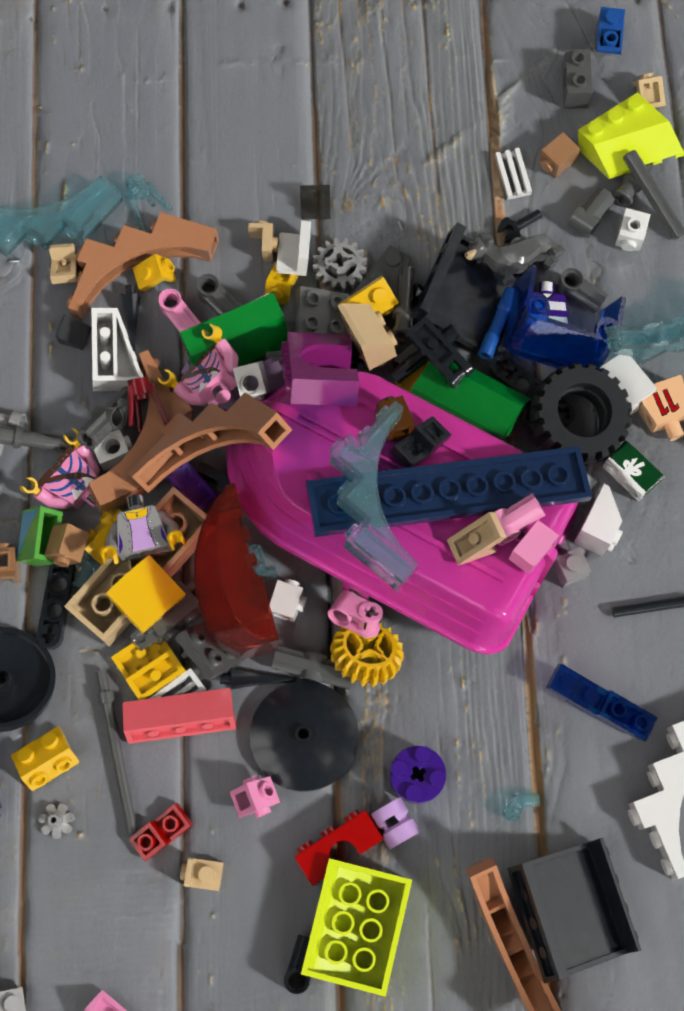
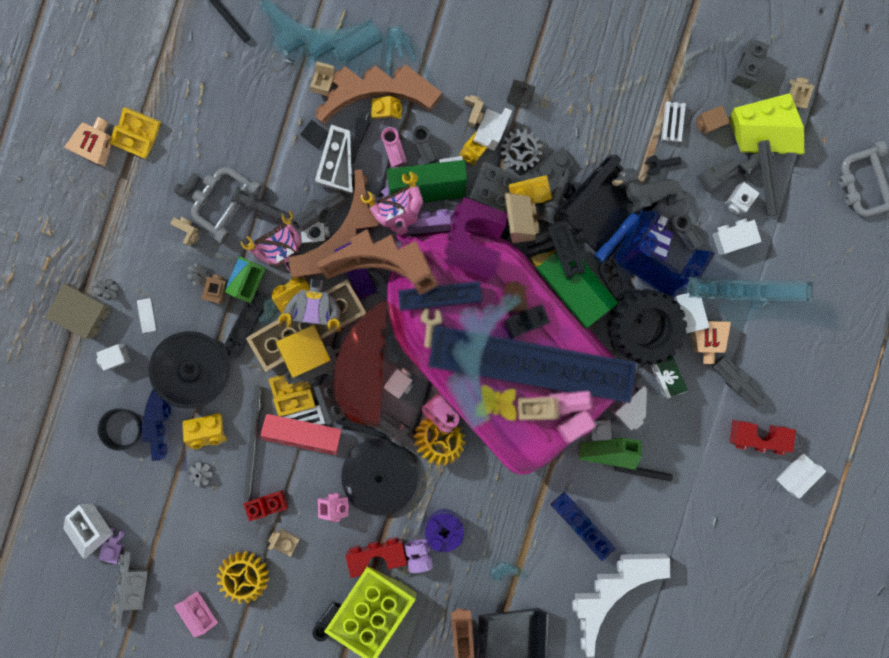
camera: 20 degrees right, 15 degrees up
medium nougat brick [44,523,89,567] -> none
dark red plant [126,377,170,434] -> none
white brick [233,361,270,400] -> none
blue slope [594,7,625,55] -> none
none -> yellow gear [216,551,269,604]
none -> dark blue tile [398,281,482,312]
none -> tan bar [421,309,442,348]
none -> yellow piece [475,385,517,420]
none -> bright green slope [579,437,642,470]
none -> white brick [712,218,762,255]

